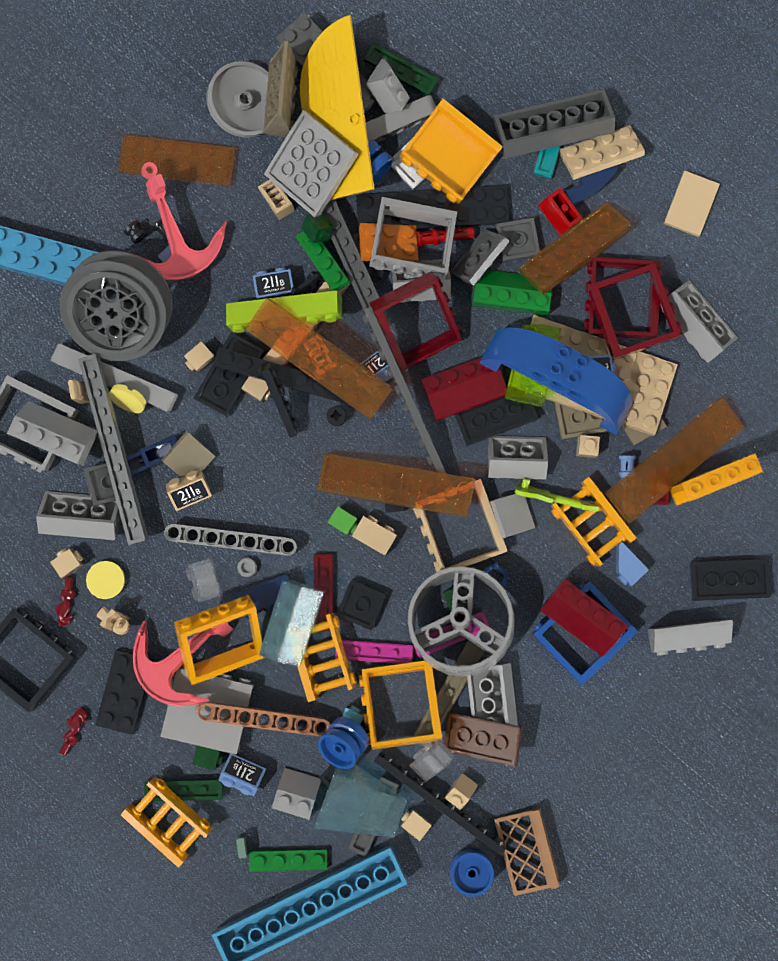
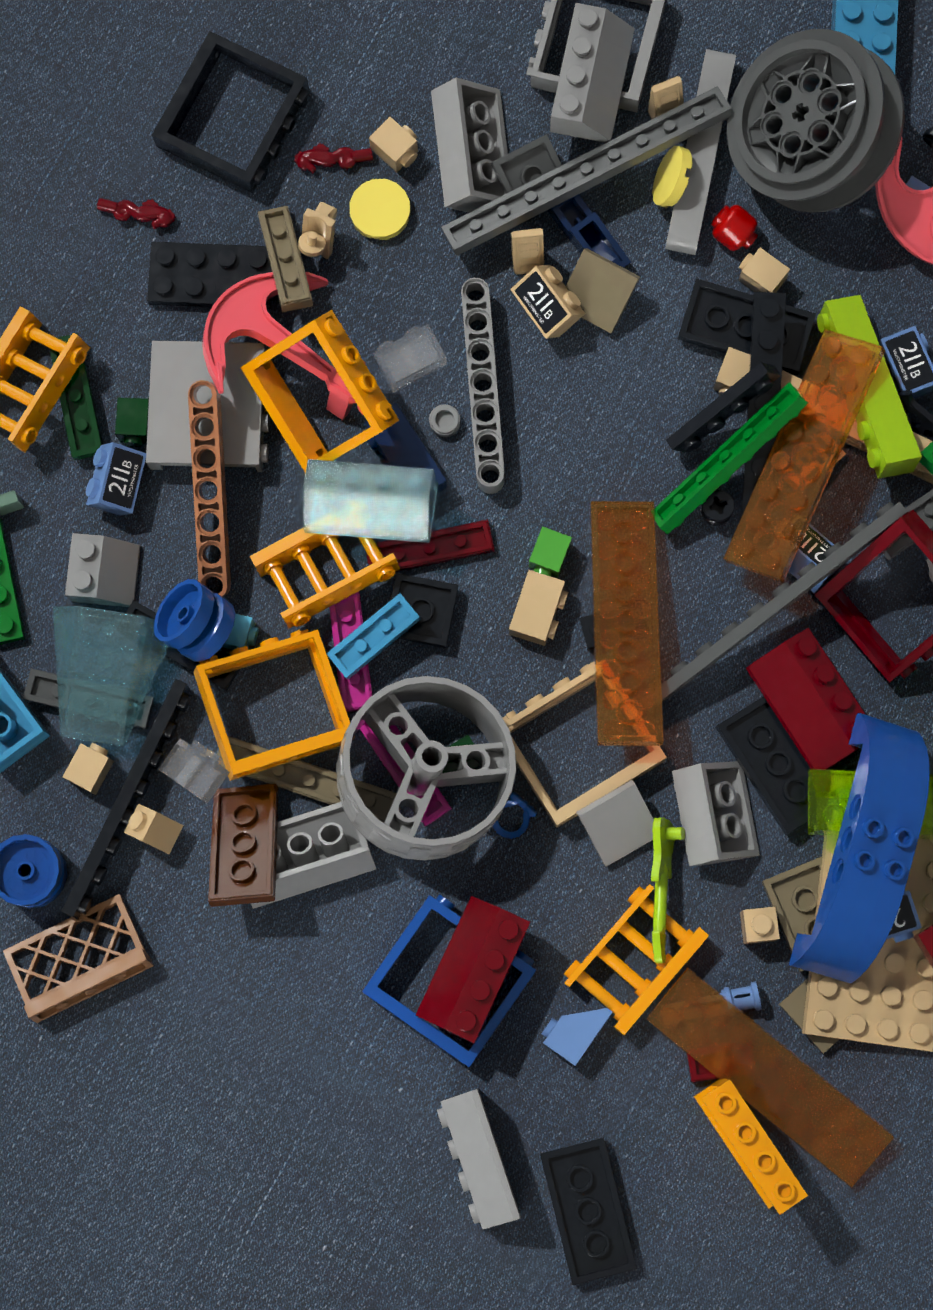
camera: 85 degrees right, 5 degrees down
none -> dark tan tile [258,206,313,313]
none -> dark azure plate [327,593,422,679]
none -> tan slope [511,228,544,275]
none -> green plate [650,382,808,535]
none -> red head [711,205,758,251]

